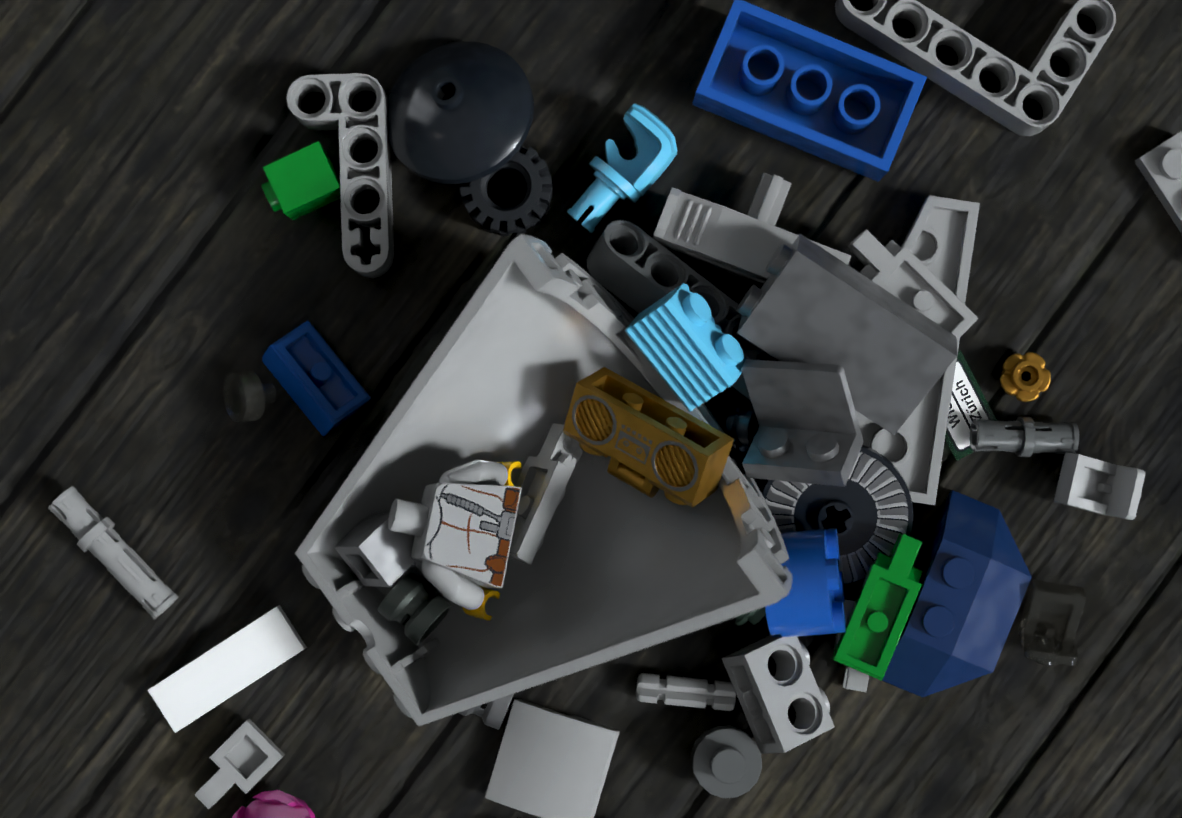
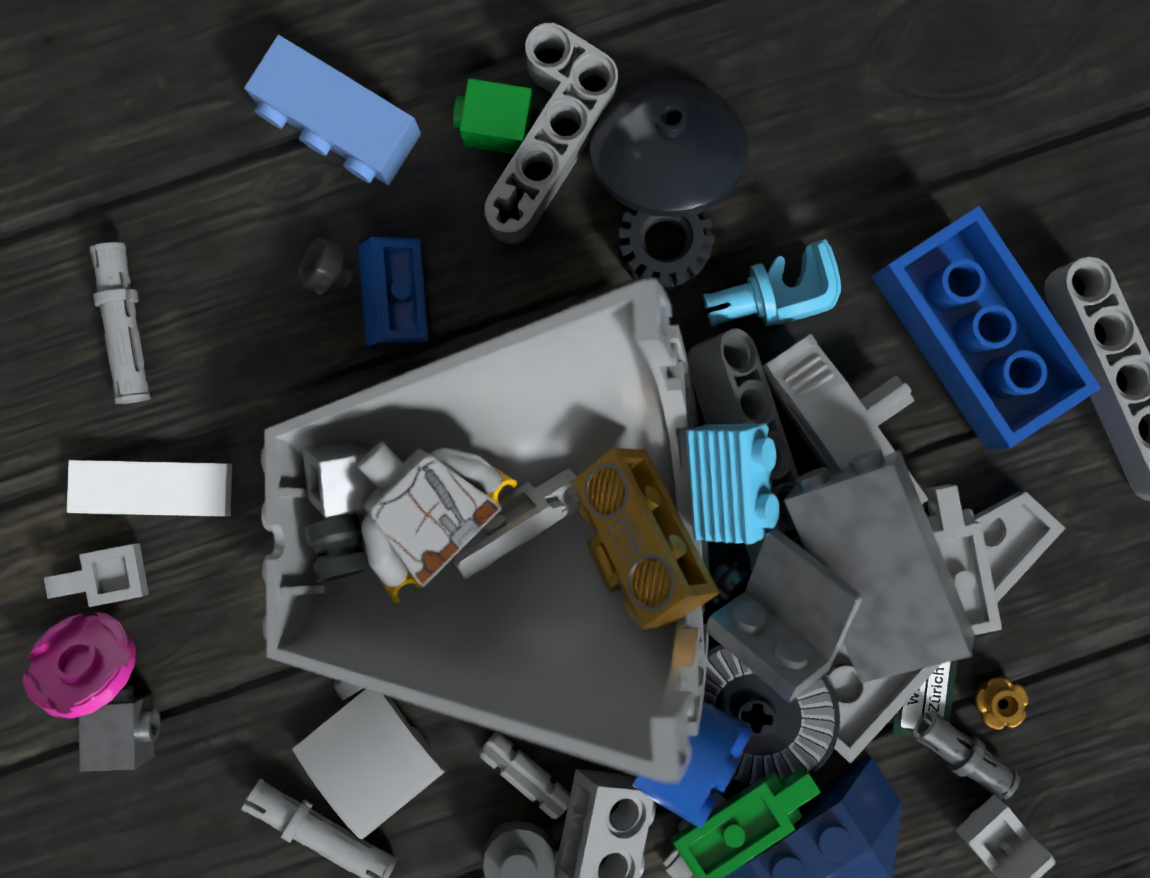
camera: 30 degrees right, 0 degrees up
none -> medium blue brick [244,34,421,186]

